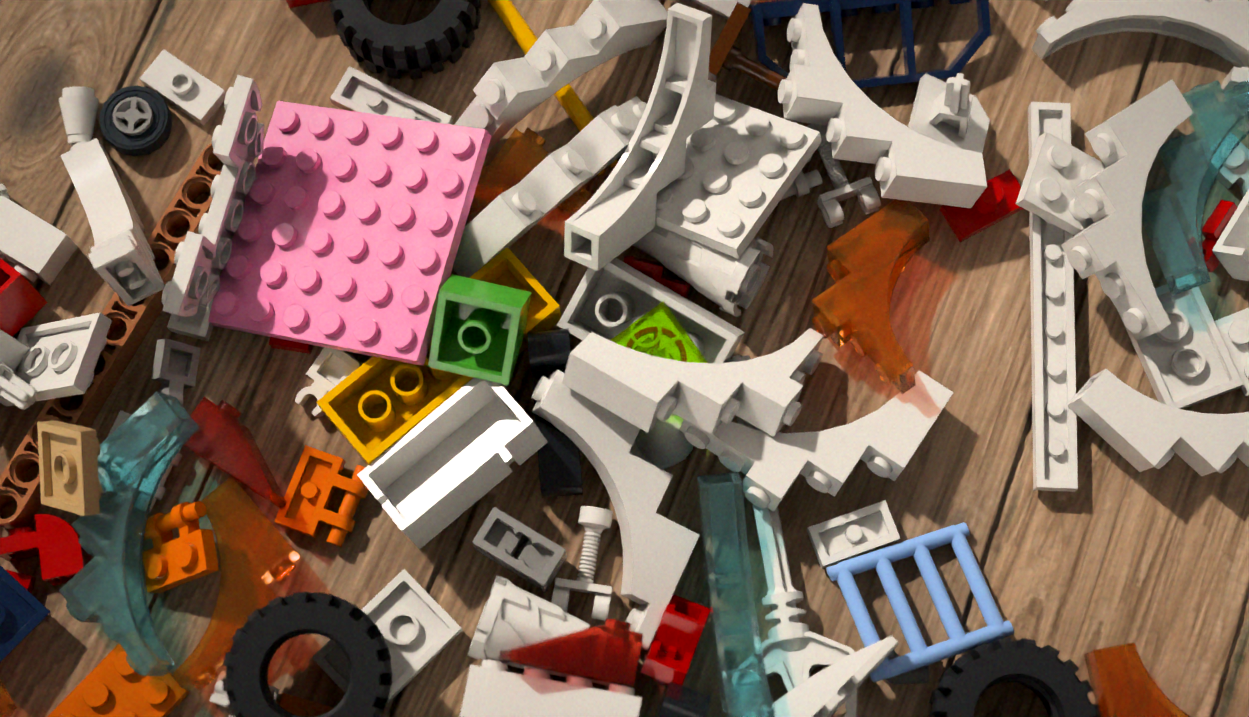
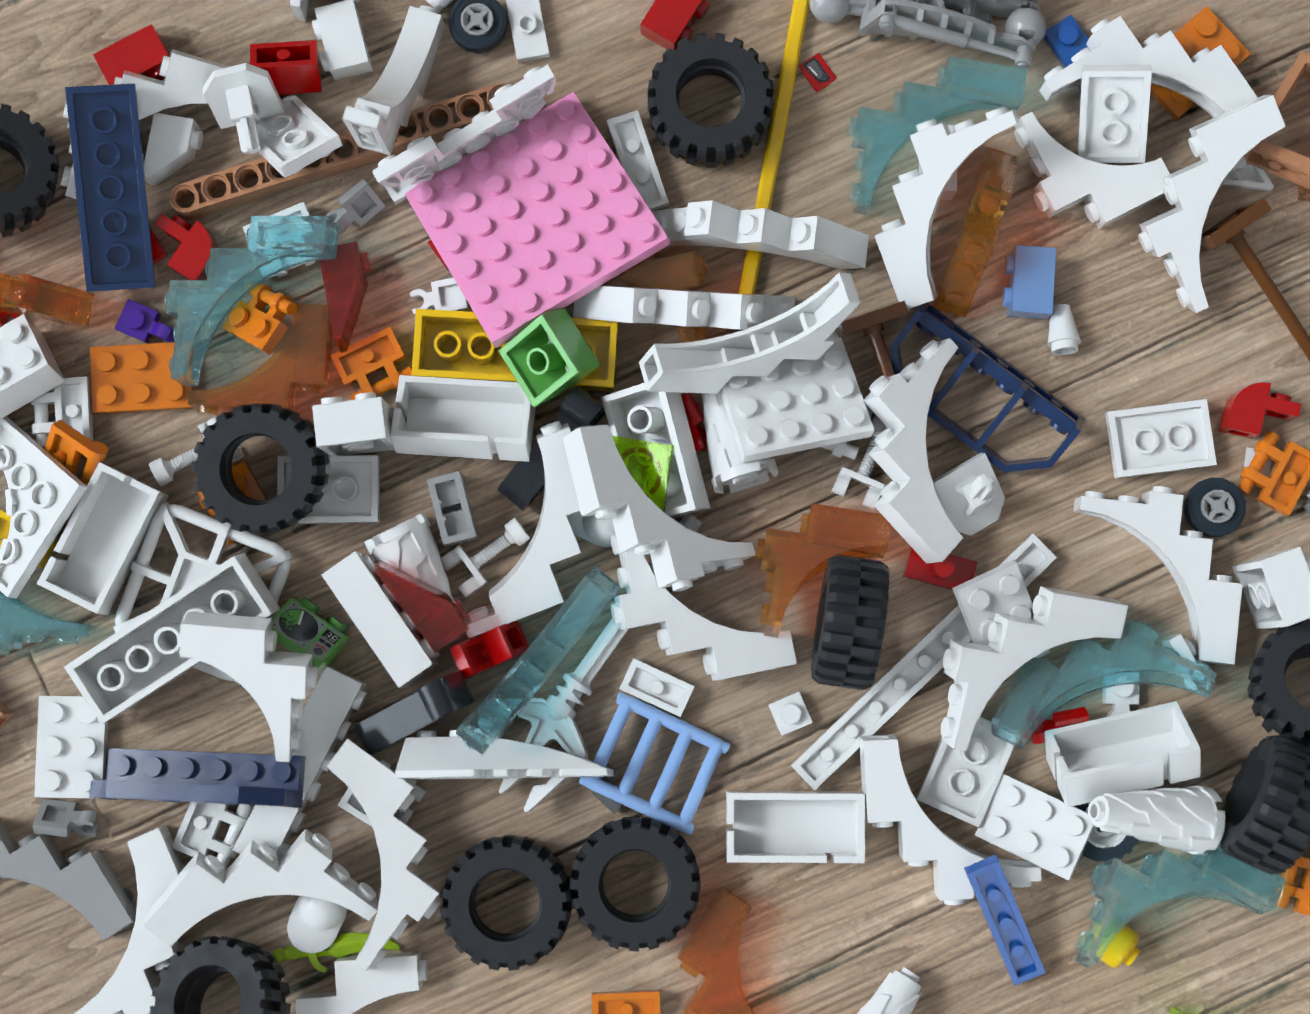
camera: 45 degrees right, 10 degrees up
tan plate [37,420,102,516] -> none
none -> dark purple plate [114,299,178,344]
none -> white brick [312,393,395,456]
none -> white piece [726,791,865,863]
none -> white plate [768,692,813,736]
none -> black tyre [811,555,890,690]

